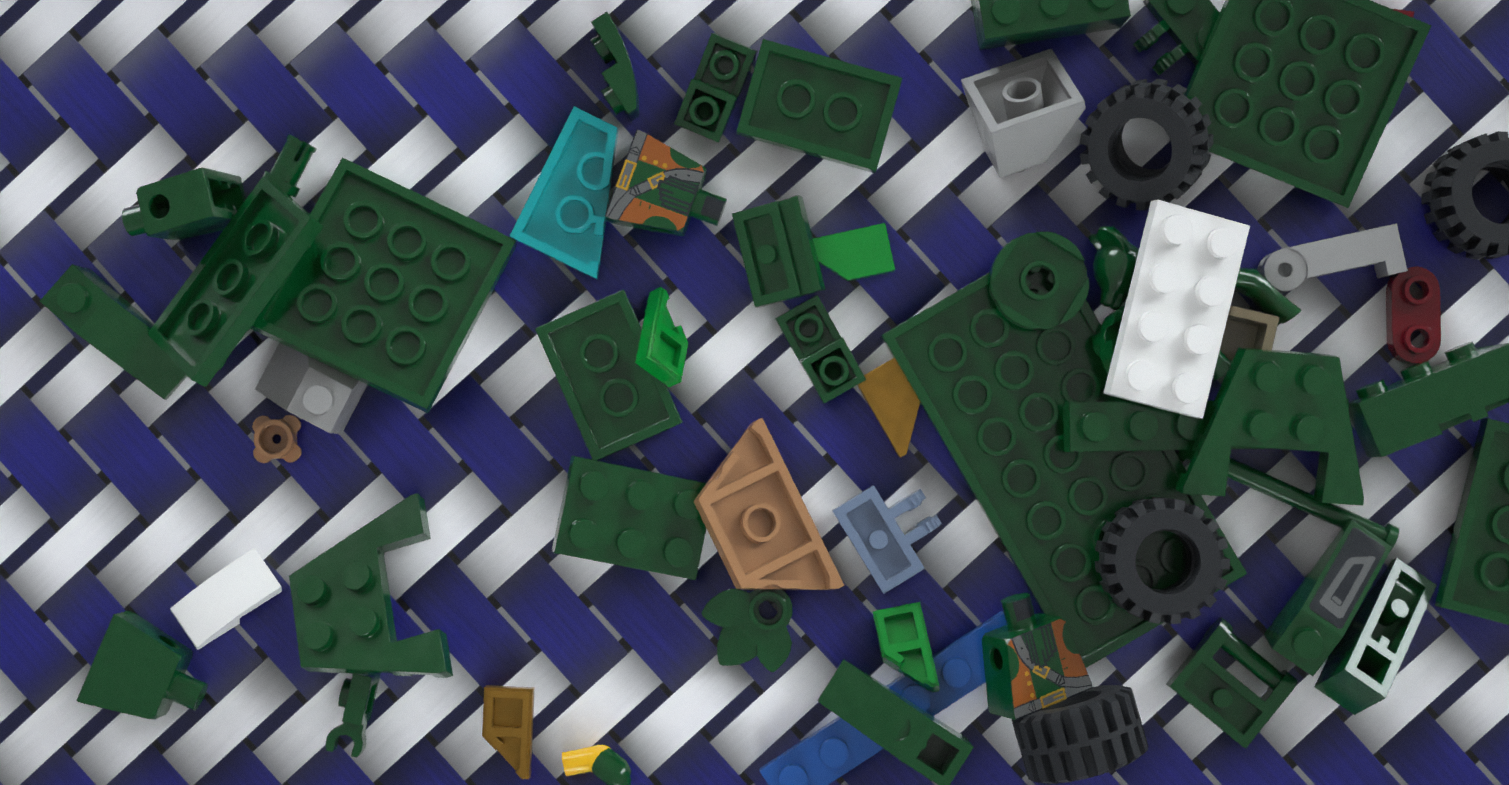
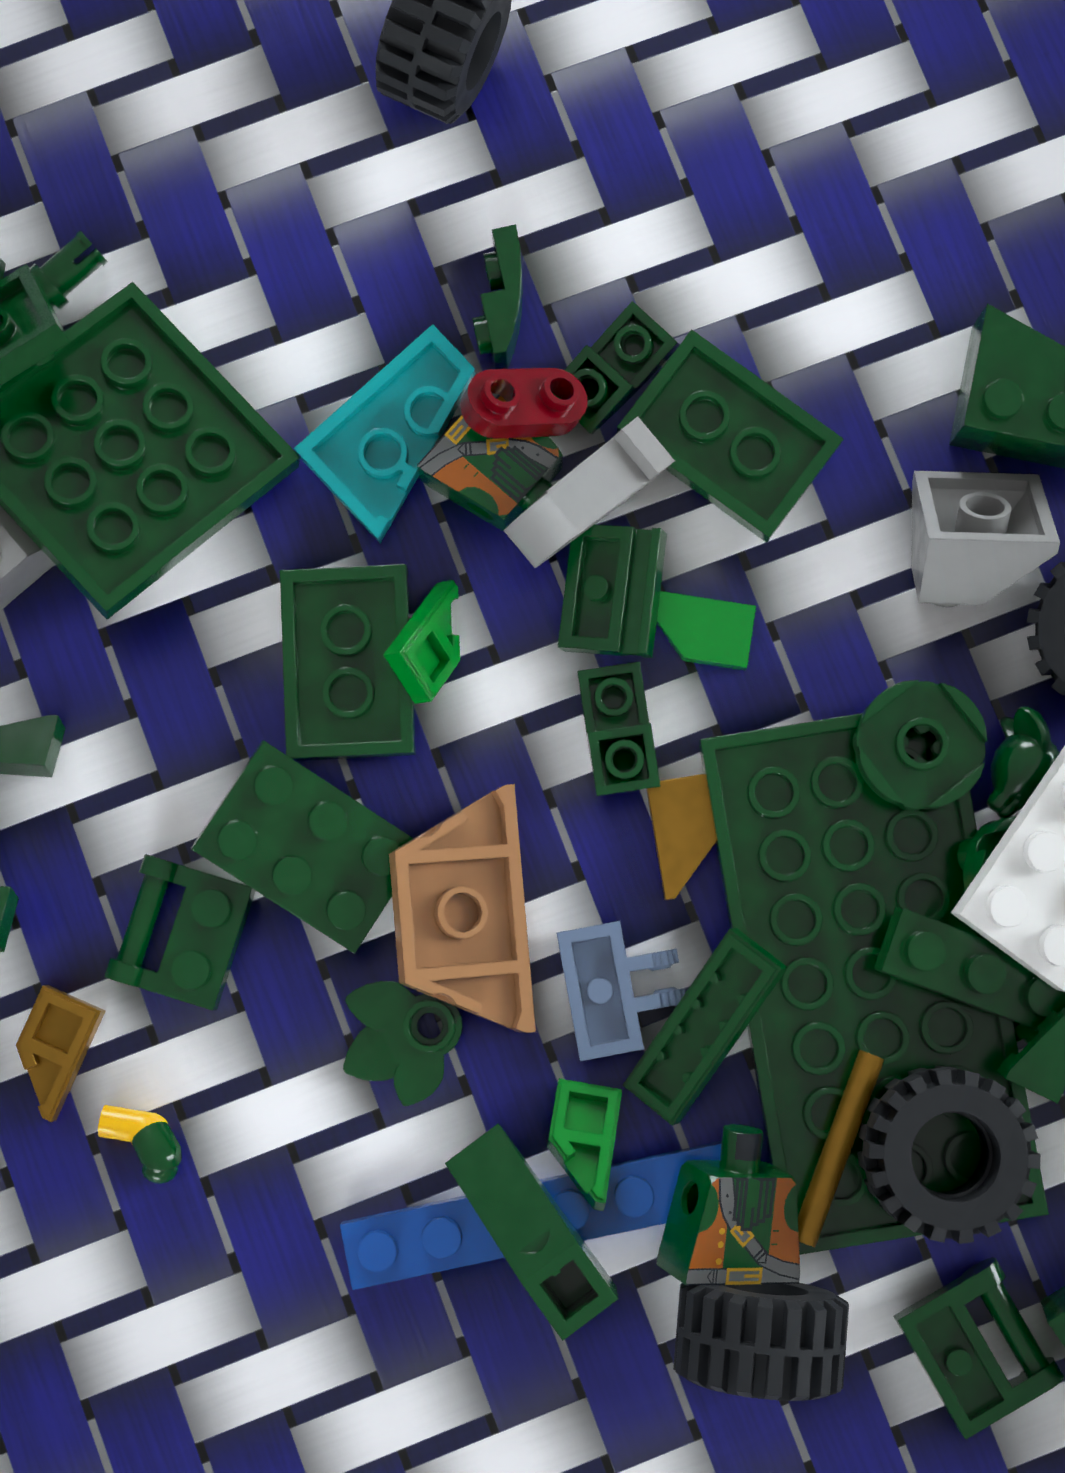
camera: 20 degrees right, 5 degrees down
none -> dark green plate [104,854,255,1011]
none -> dark red plate [460,368,588,439]
none -> light grey leg [503,416,675,568]
none -> dark green plate [623,928,788,1126]
none -> pearl gold bar [798,1050,885,1247]

